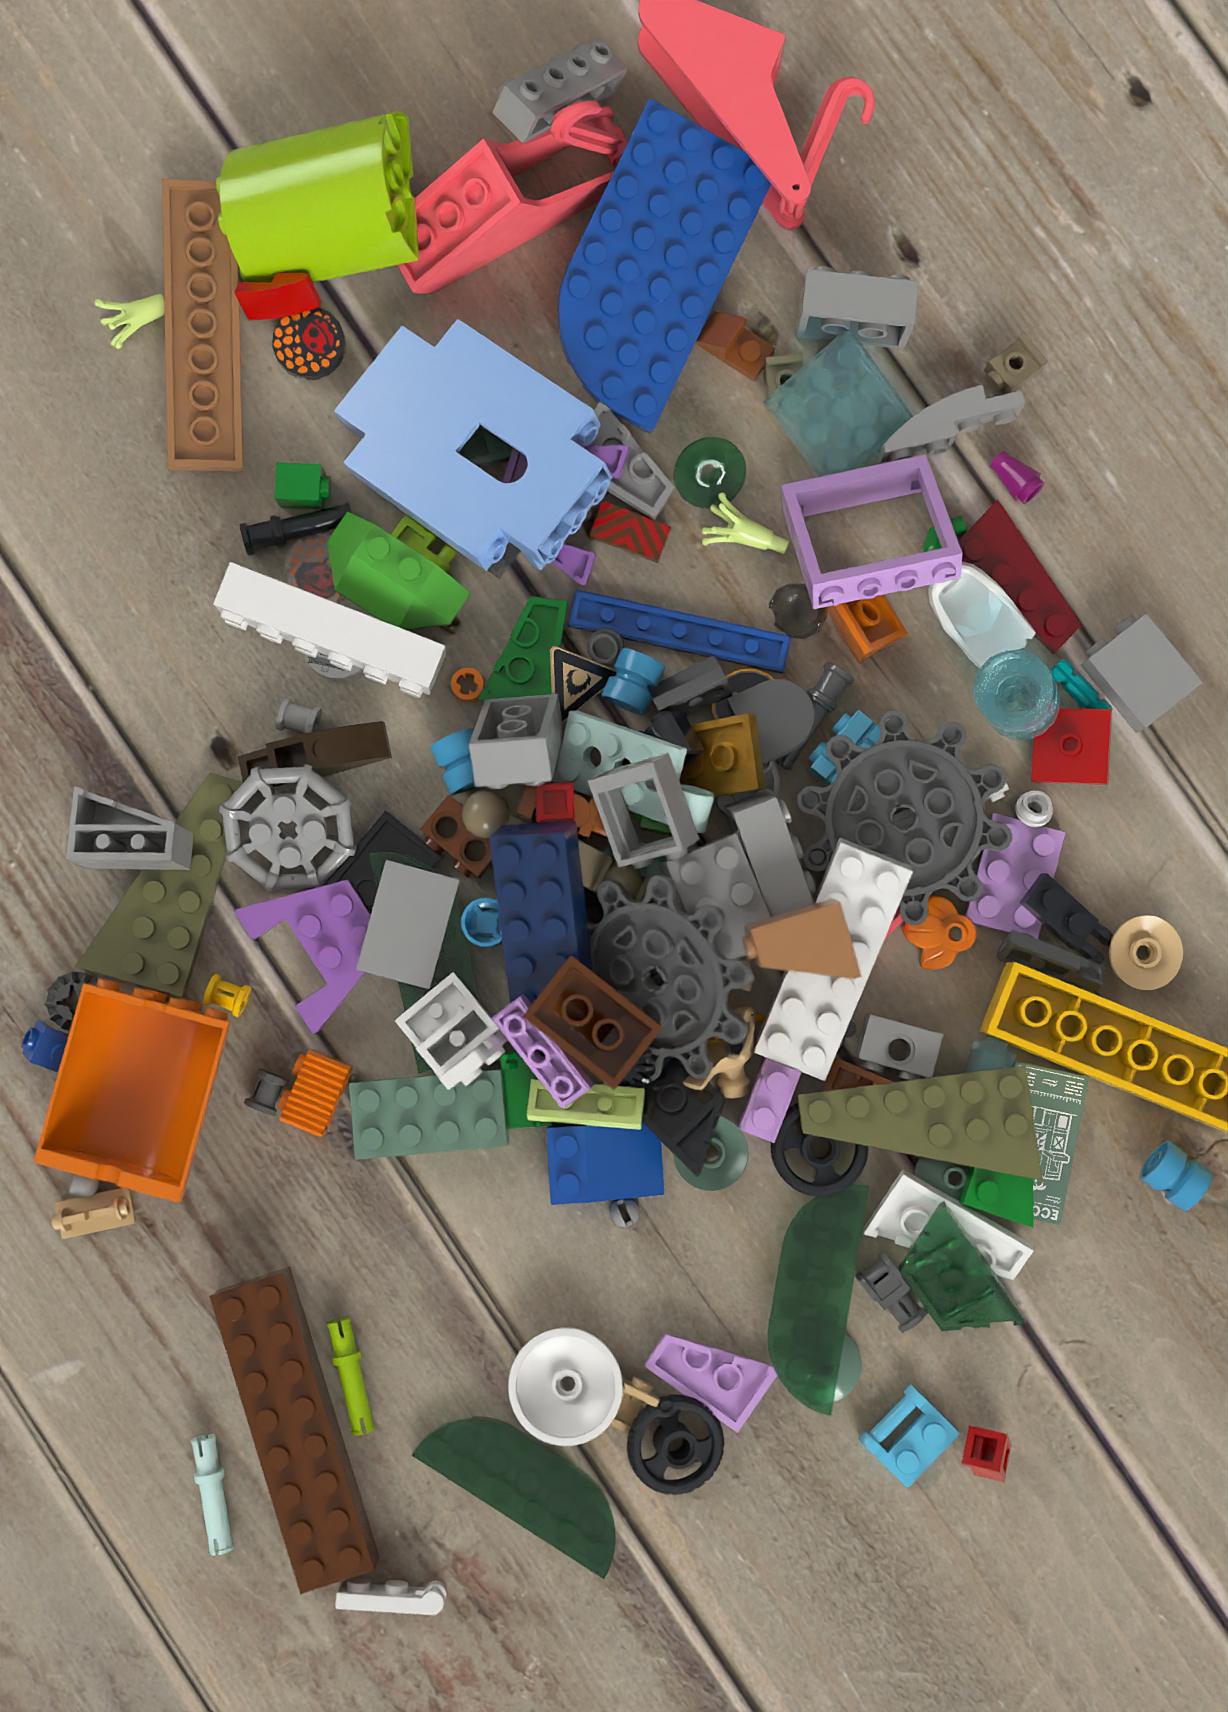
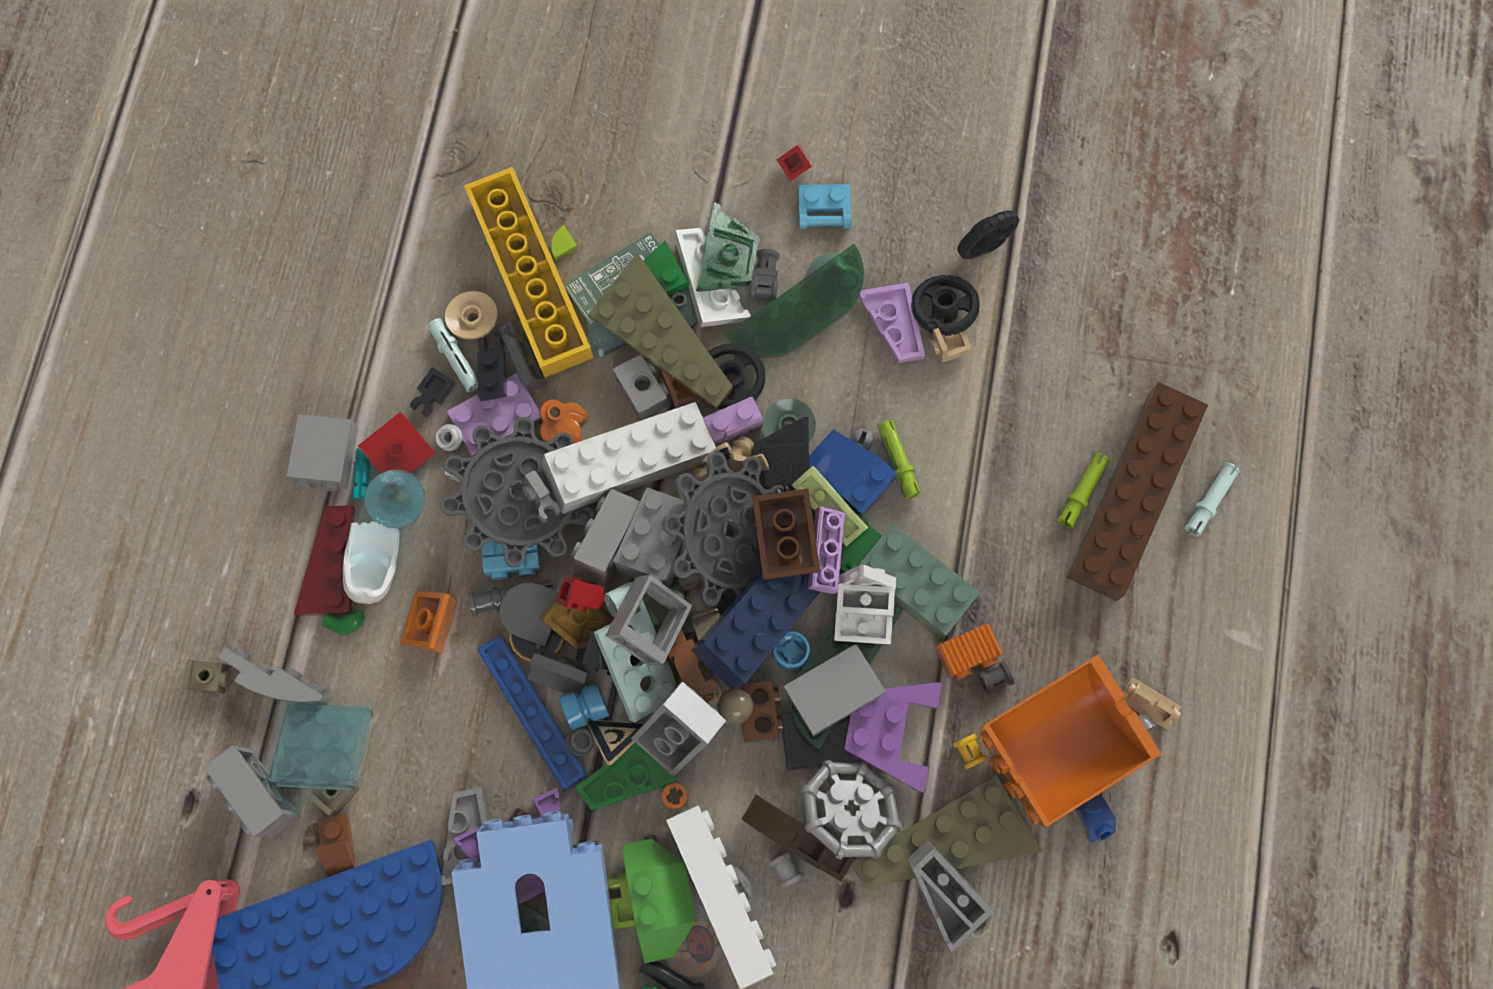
camera: 140 degrees left, 10 degrees down
dark grey gear [44,972,98,1031] -> none
white plate [335,1578,447,1615] -> none
clear green plate [411,1416,616,1579] -> none
dark azure wheel [430,728,476,796] -> none
white dish [508,1328,623,1446] -> none
red tile [535,782,575,823] -> none
tile [590,501,671,563] -> none
clear green dish [673,437,746,509] -> none
yellowish green piece [702,492,789,554] -> none
medium nougat slope [742,898,862,979] -> none
clear smoke hair [768,582,828,639] -> none
lavender window [781,454,962,609] -> none
magenta cone [989,451,1045,504] -> none
dark azure wheel [1139,1140,1213,1212] -> none
none -> black plate [410,367,456,418]
none -> light aqua pin [427,318,478,393]
none -> light grey plate [522,470,560,523]
none -> lime tile [551,225,578,261]
none -> red brick [556,575,605,612]
none -> lime pin [877,420,922,500]
none -> black wheel [957,210,1019,259]

